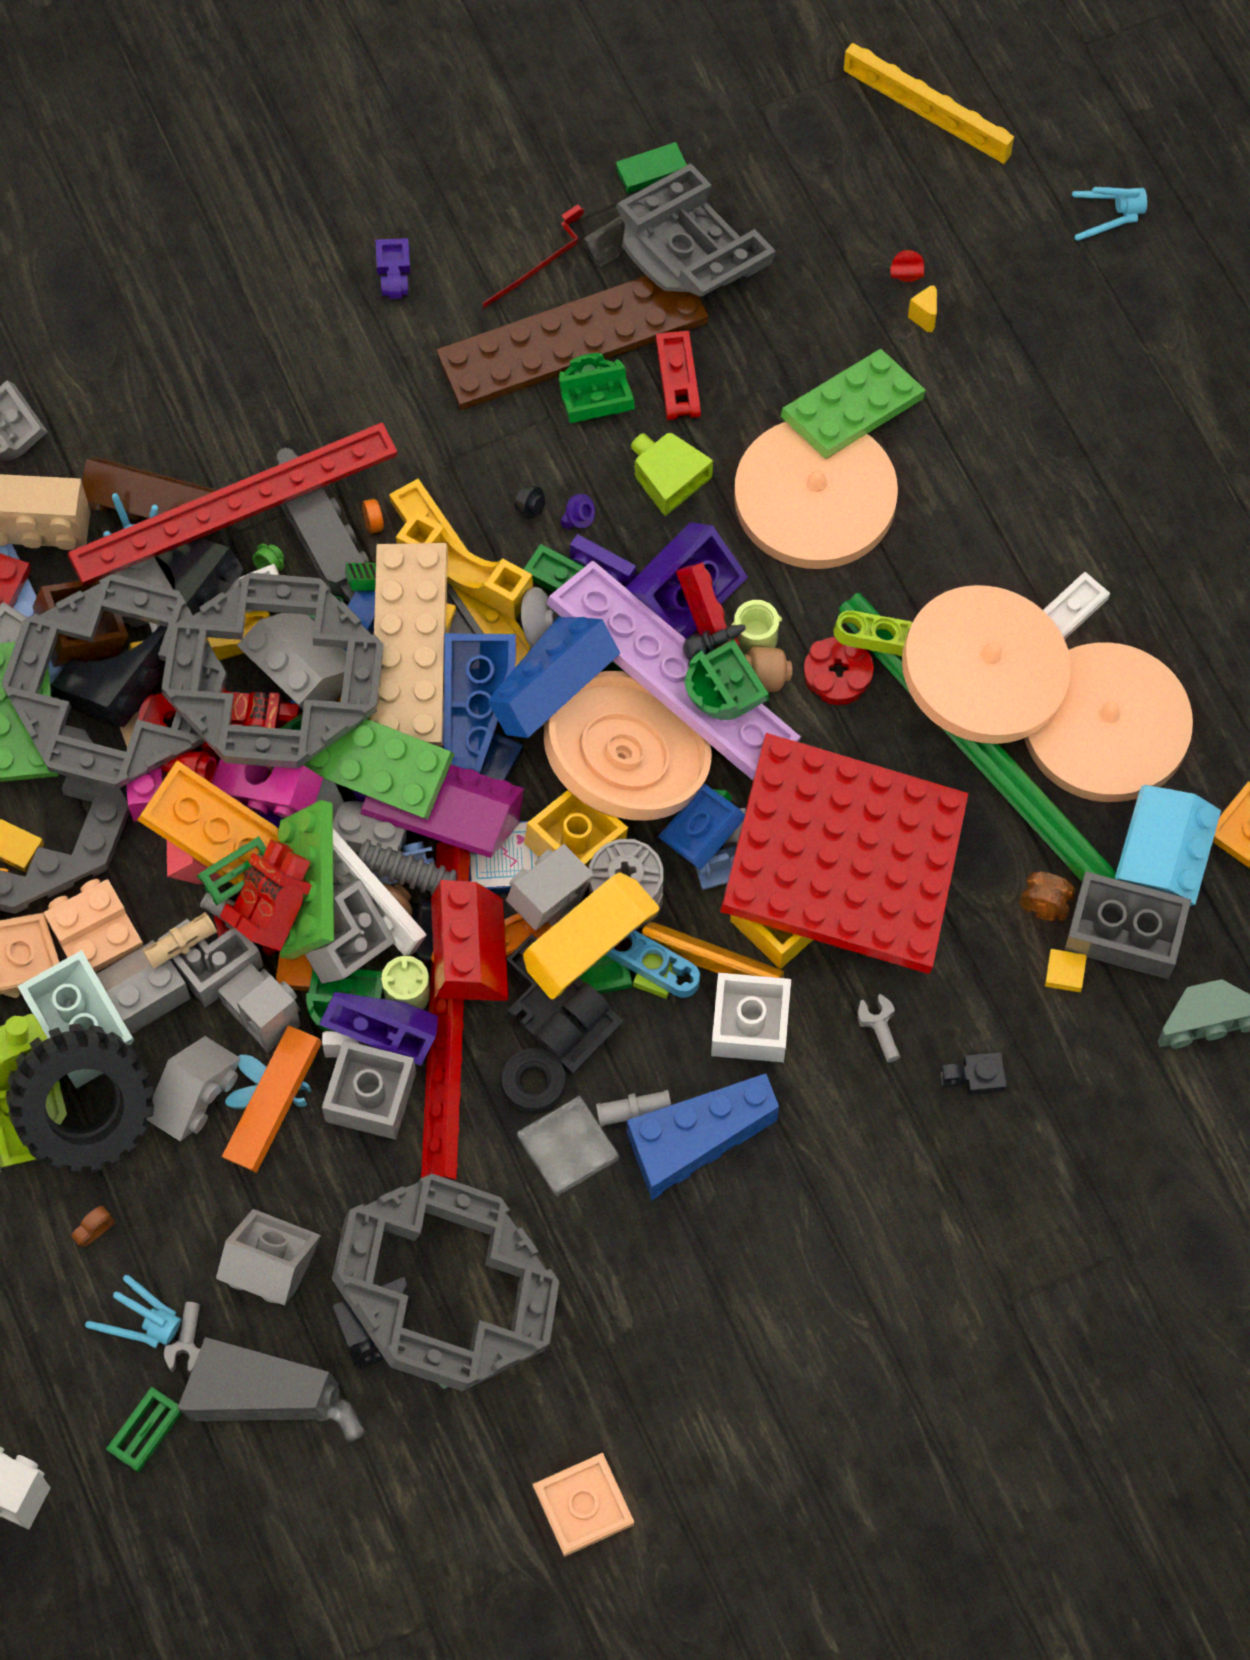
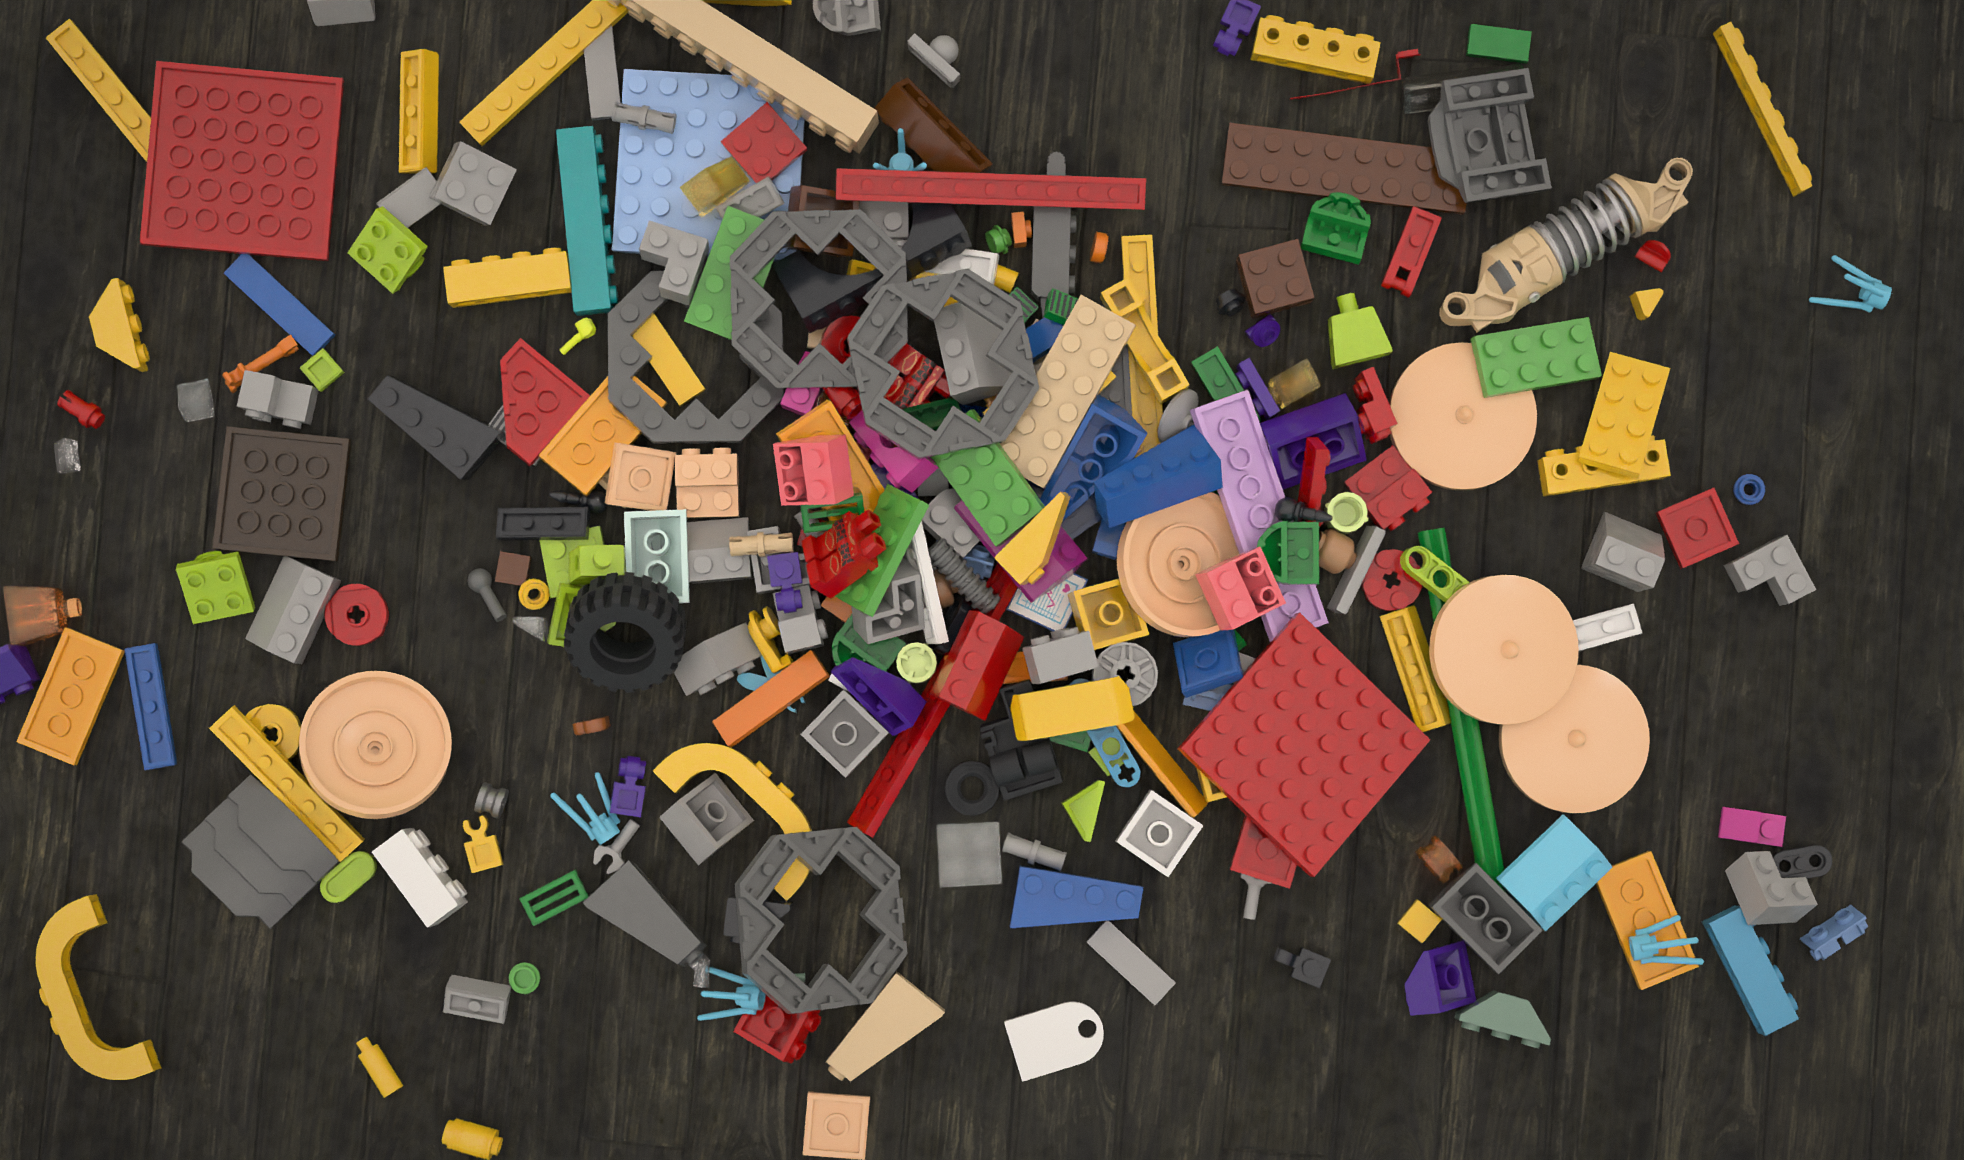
camera: 25 degrees right, 20 degrees up
none -> light grey slope [443,975,511,1024]
none -> yellow plate [463,815,504,873]
none -> flat silver wheel [474,782,509,819]
none -> bright green plate [509,962,540,994]
none -> dark purple plate [609,755,646,817]
none -> yellow arch [653,743,812,901]
none -> medium azure plant [697,967,766,1021]
none -> red plate [733,995,821,1063]
none -> yellow piece [748,606,793,673]
none -> dark purple plate [767,552,803,614]
none -> coral slope [773,434,854,505]
none -> tan slope [826,971,945,1081]
none -> light grey tile [908,33,960,88]
none -> yellow slope [994,492,1070,585]
none -> white tile [1004,1001,1104,1082]
none -> orange plate [1011,212,1032,248]
none -> lime slope [1061,780,1105,842]
none -> light grey tile [1086,921,1176,1005]
none -> blue panel [1091,519,1126,561]
none -> coral slope [1195,547,1286,631]
none -> red plate [1229,815,1297,889]
none -> reddish brown brick [1236,239,1315,319]
none -> yellow brick [1251,15,1381,84]
none -> clear yellow slope [1268,359,1321,409]
none -> light grey tile [1327,526,1386,614]
none -> red plate [1343,445,1432,531]
none -> plate [1353,367,1398,444]
none -> yellow slope [1380,605,1451,732]
none -> dark purple slope [1405,941,1476,1016]
none -> tan piece [1440,158,1693,333]
none -> yellow brick [1537,435,1671,497]
none -> yellow plate [1578,352,1670,479]
none -> light grey slope [1581,512,1665,592]
none -> red plate [1656,488,1739,569]
none -> light grey brick [1724,535,1816,606]
none -> blue plate [1733,474,1765,505]

